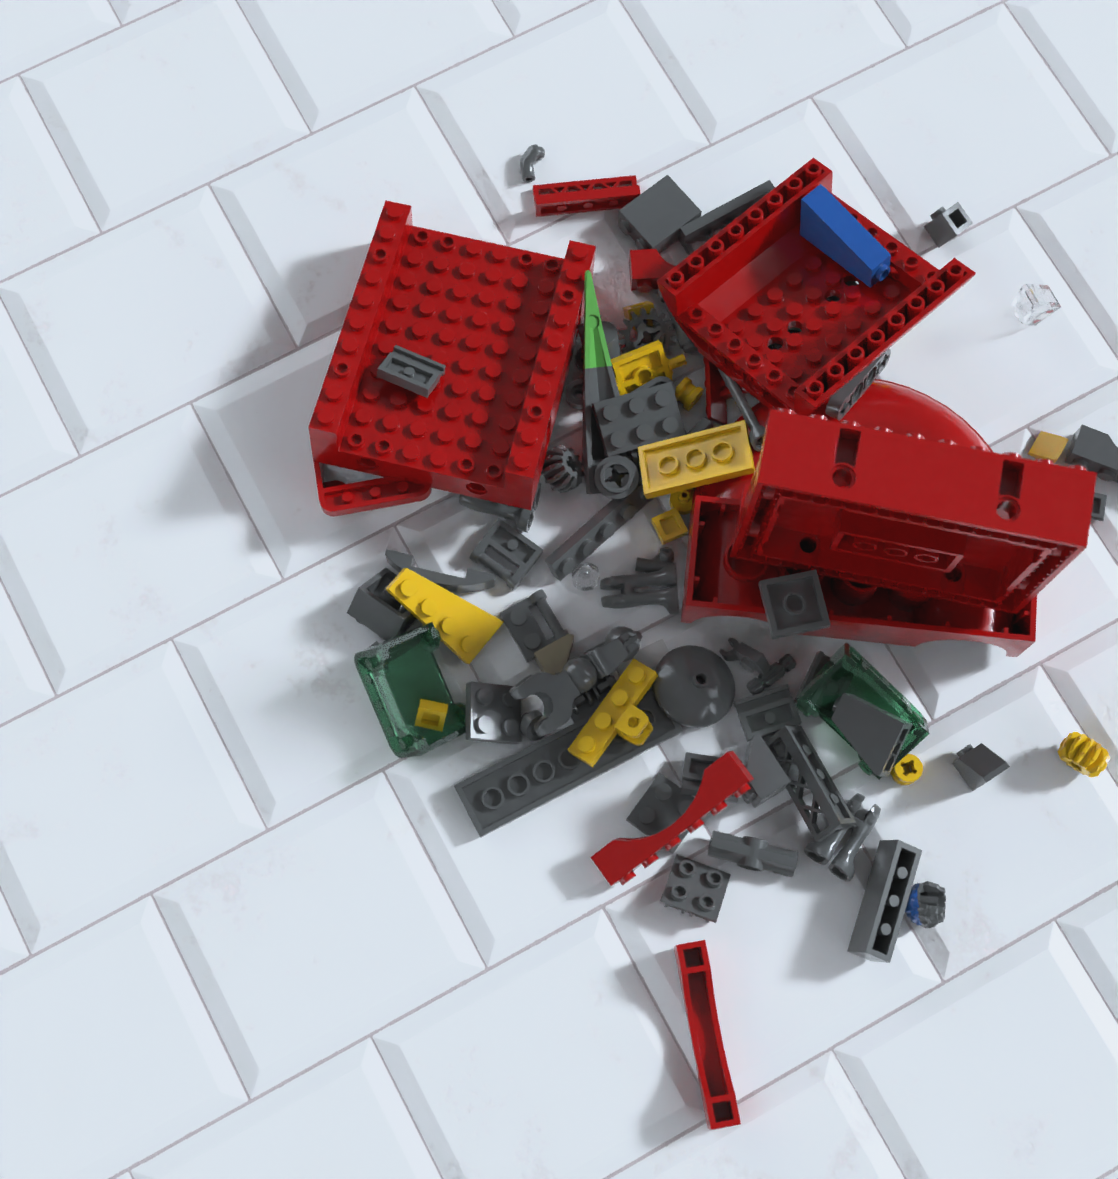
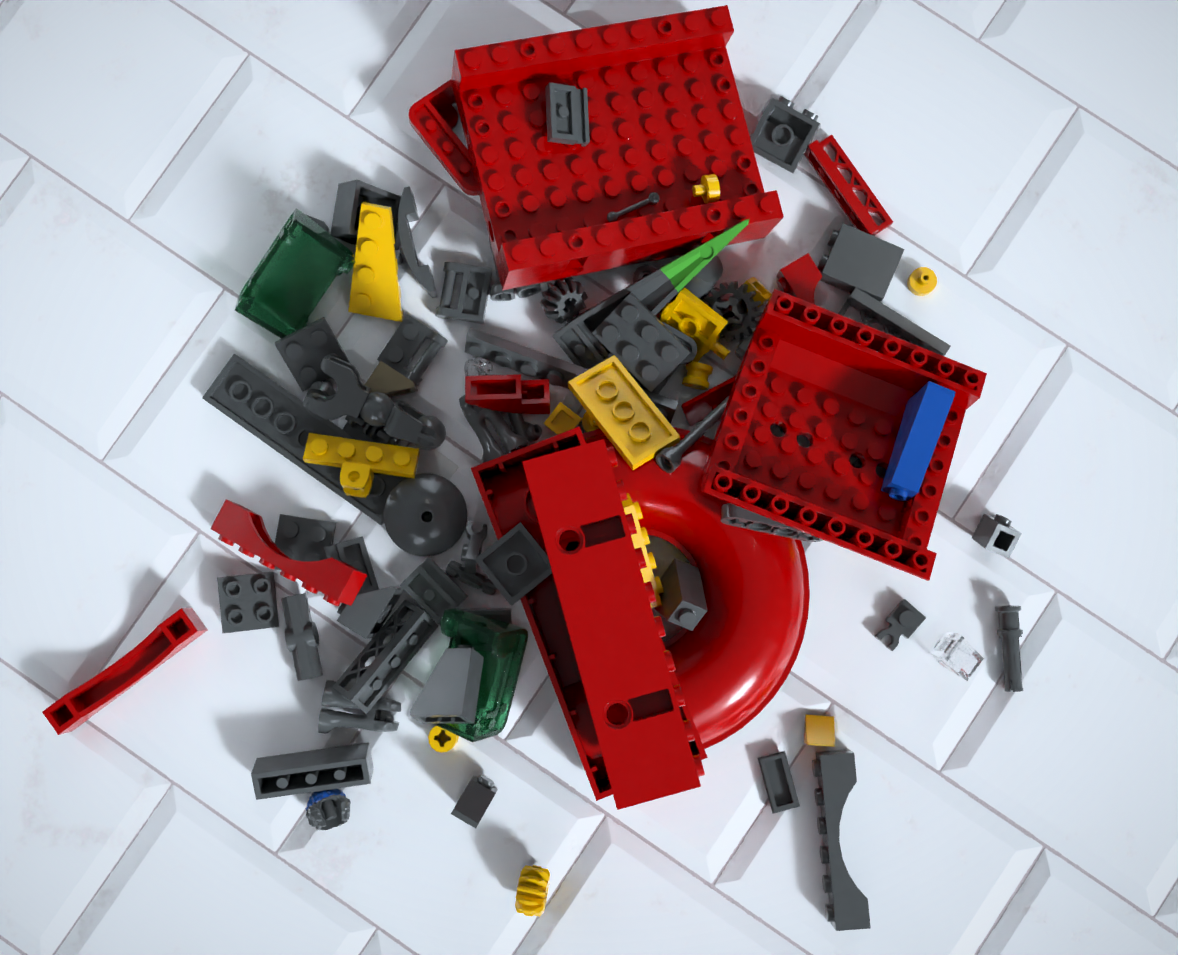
camera: 70 degrees right, 10 degrees up
yellow plate [414,698,448,731] -> none
dark grey arm [520,144,545,183] -> none
dark grey gear [594,455,639,500] -> none
none -> red slope [465,374,550,414]
none -> dark grey hinge [607,192,660,222]
none -> yellow tile [692,174,720,204]
none -> dark grey plate [750,96,821,173]
none -> dark grey plate [874,599,926,651]
none -> yellow tile [907,267,937,296]
none -> dark grey pin [995,605,1024,692]

